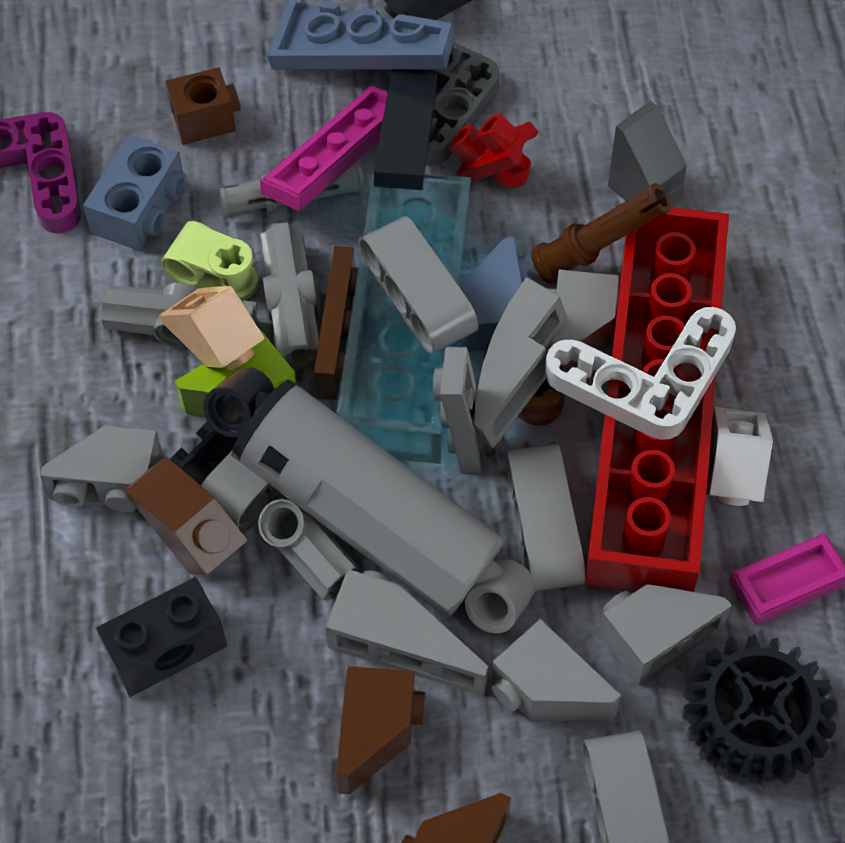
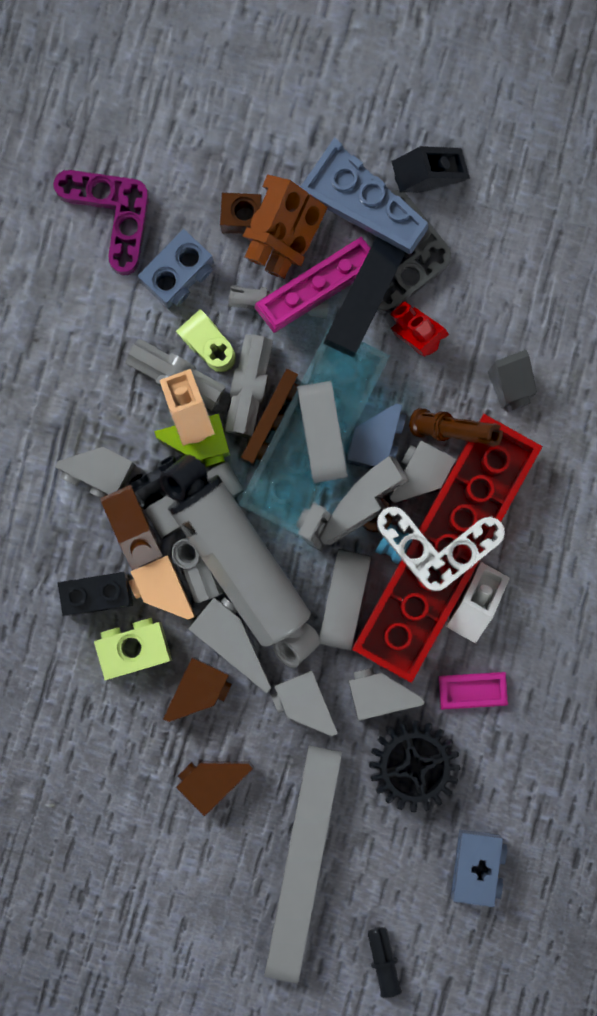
camera: 20 degrees right, 25 degrees up
none -> yellowish green brick [94,618,172,680]
none -> light nougat slope [128,555,196,620]
none -> dark orange hips [243,174,328,279]
none -> medium azure wheel [375,523,413,565]

